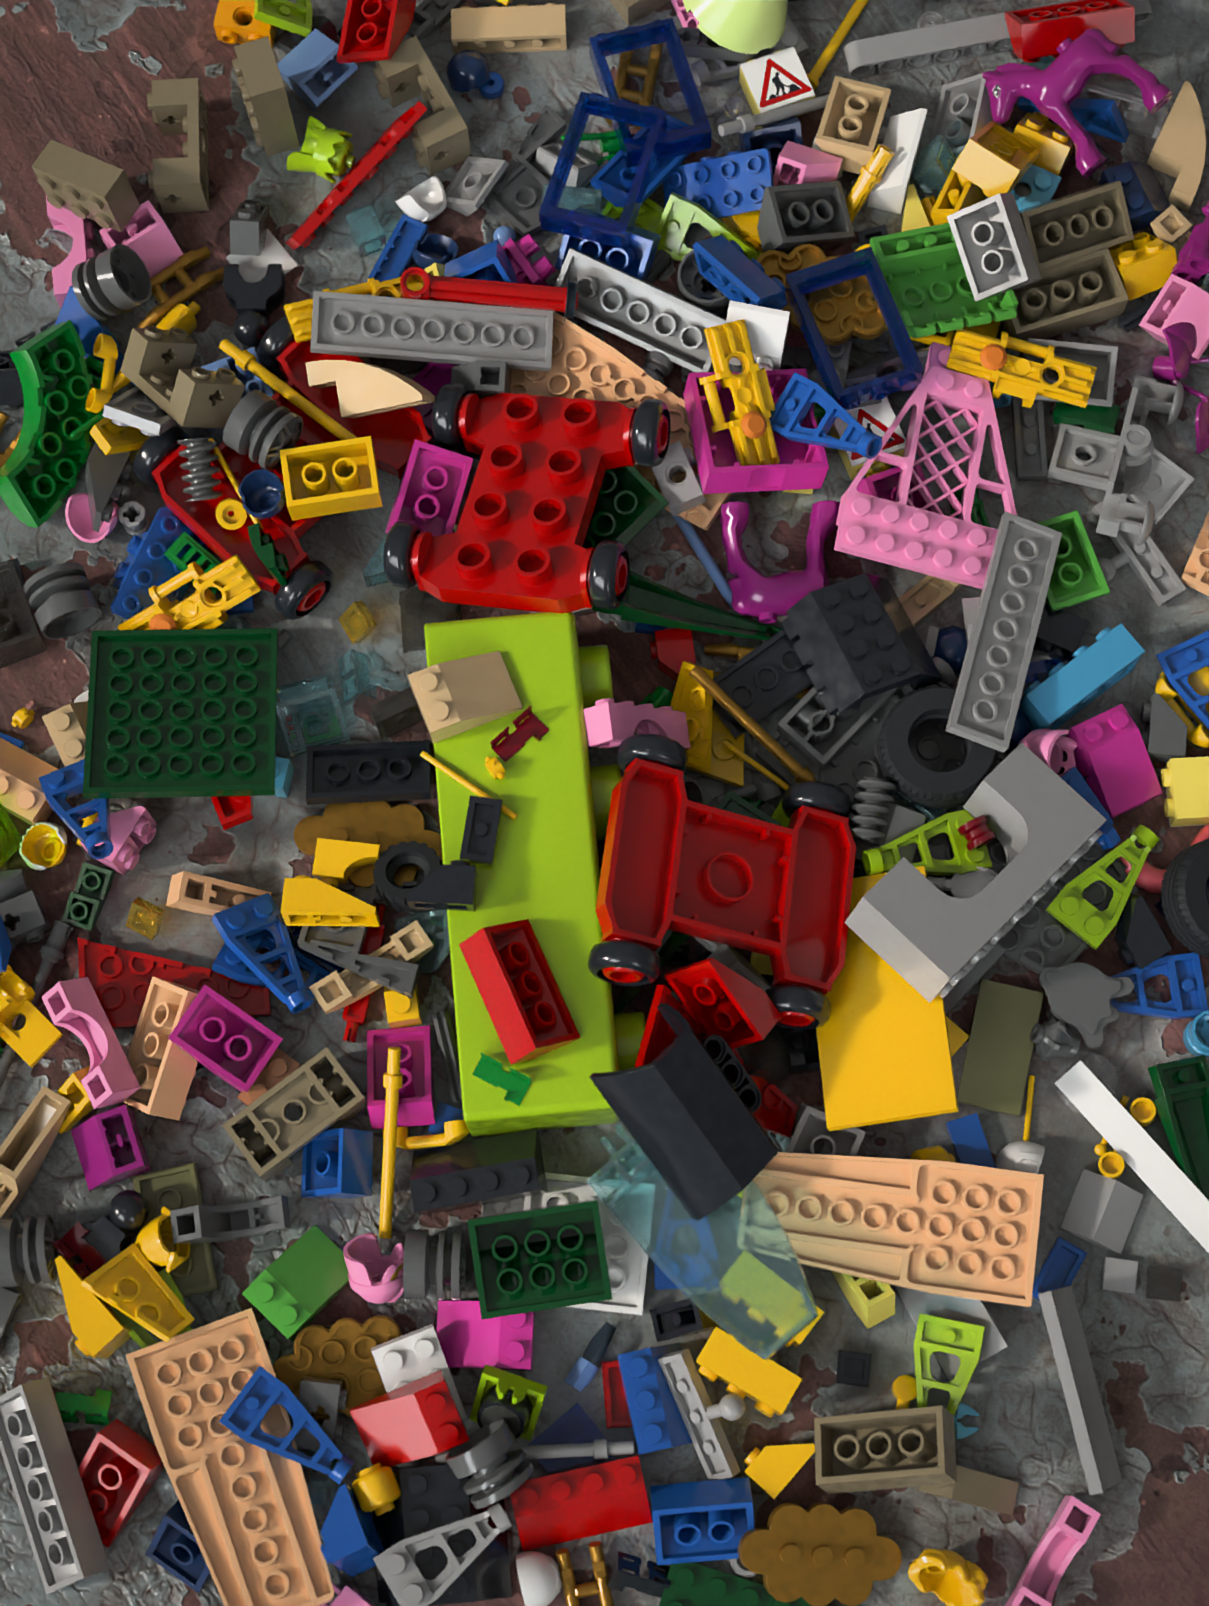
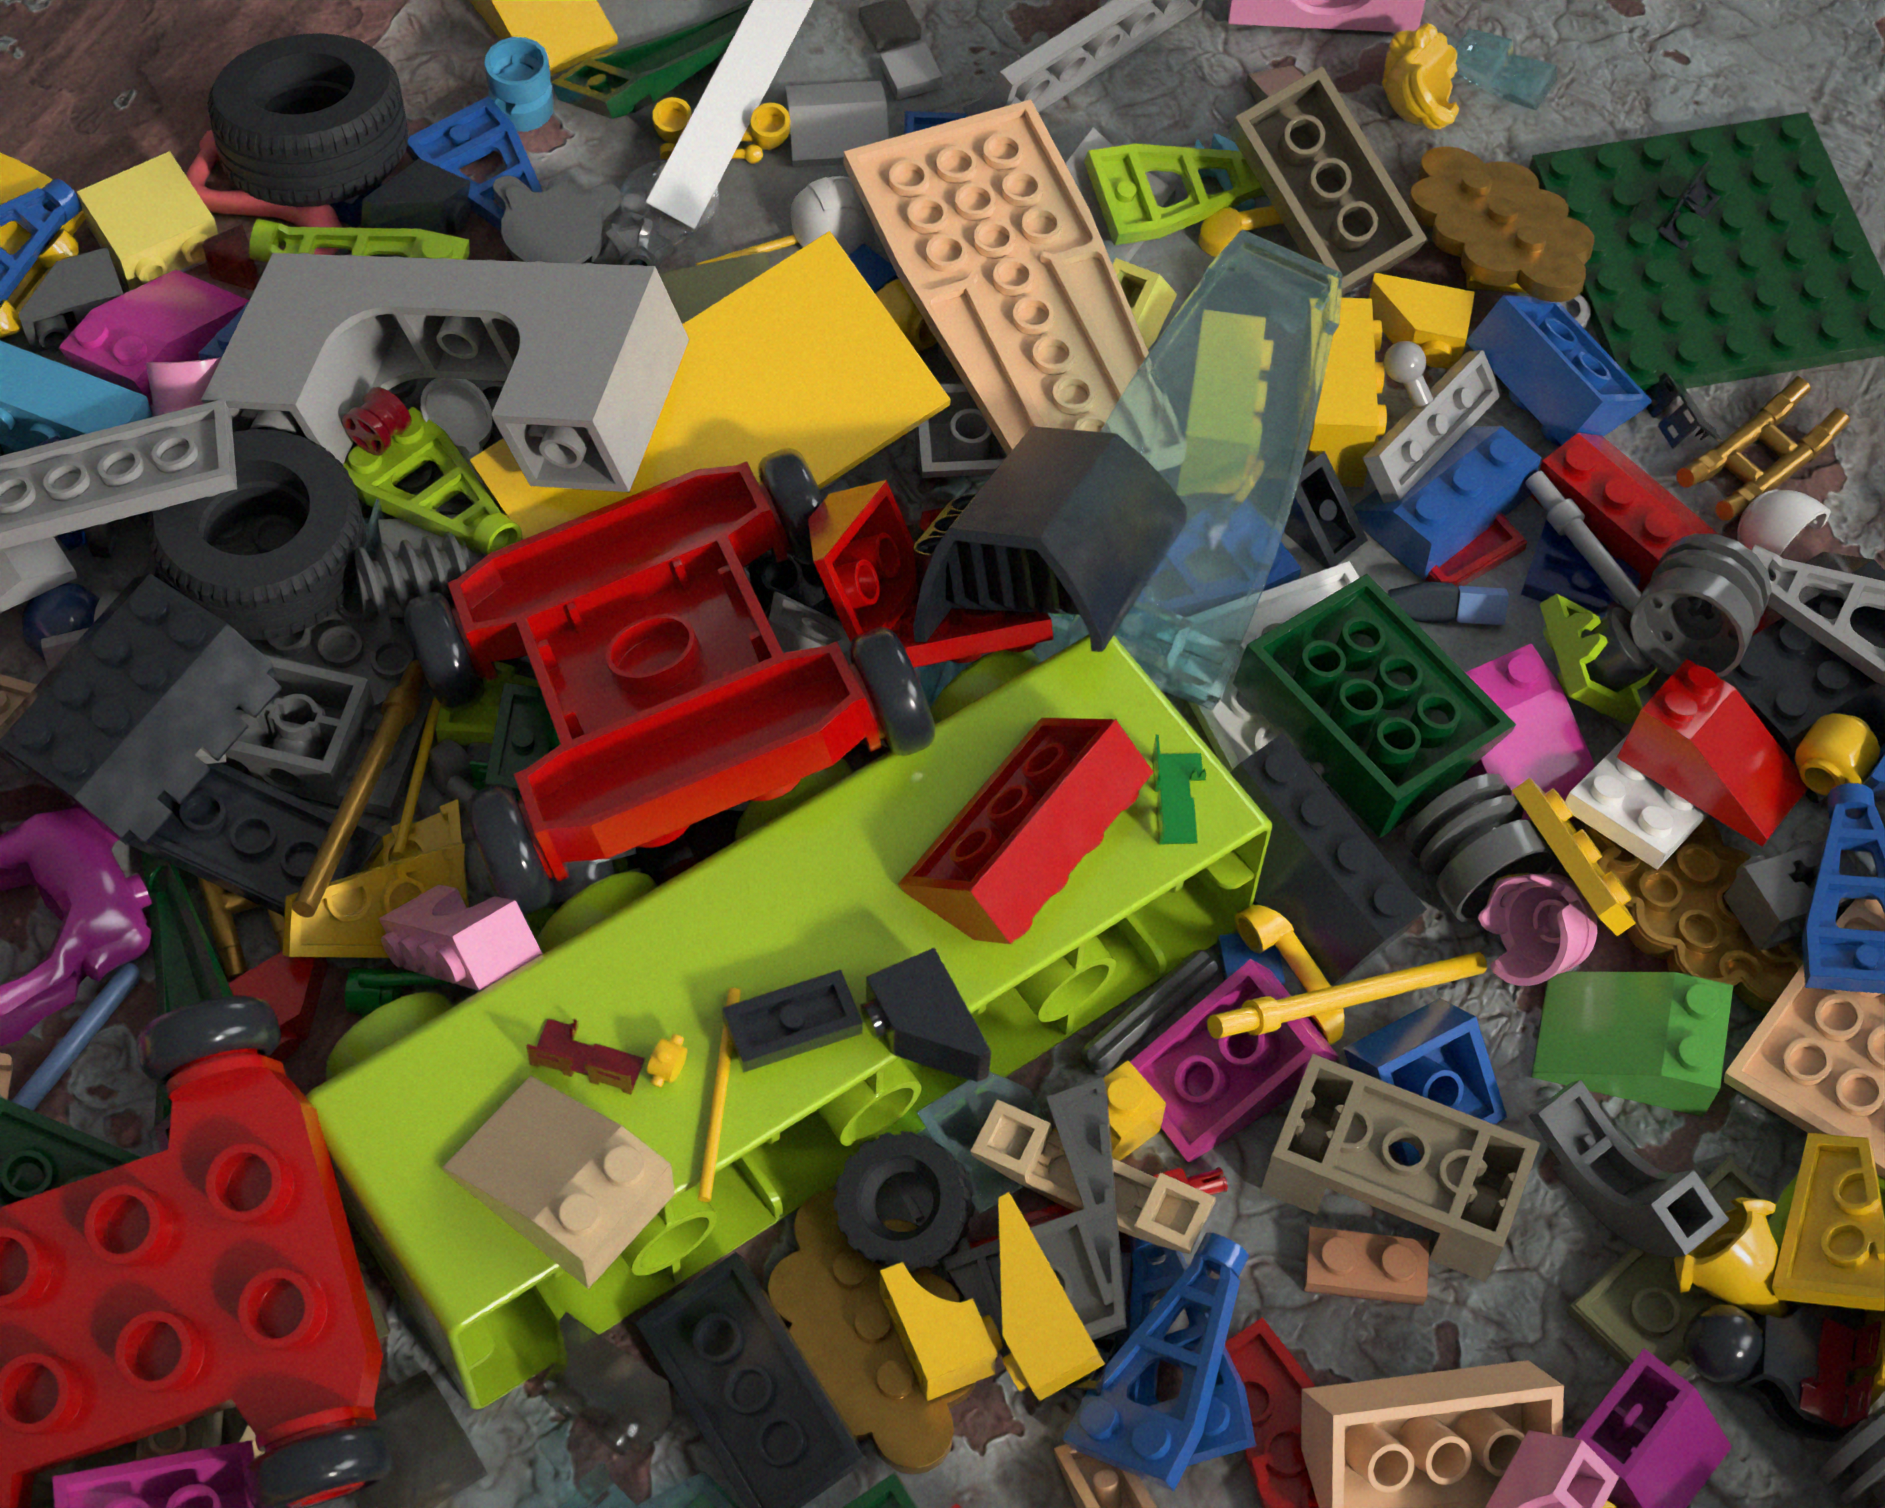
camera: 125 degrees left, 15 degrees down
dark pink slope [168,985,283,1092] -> none
none -> clear red slope [202,224,259,291]
none -> yellow wing [1512,778,1636,936]

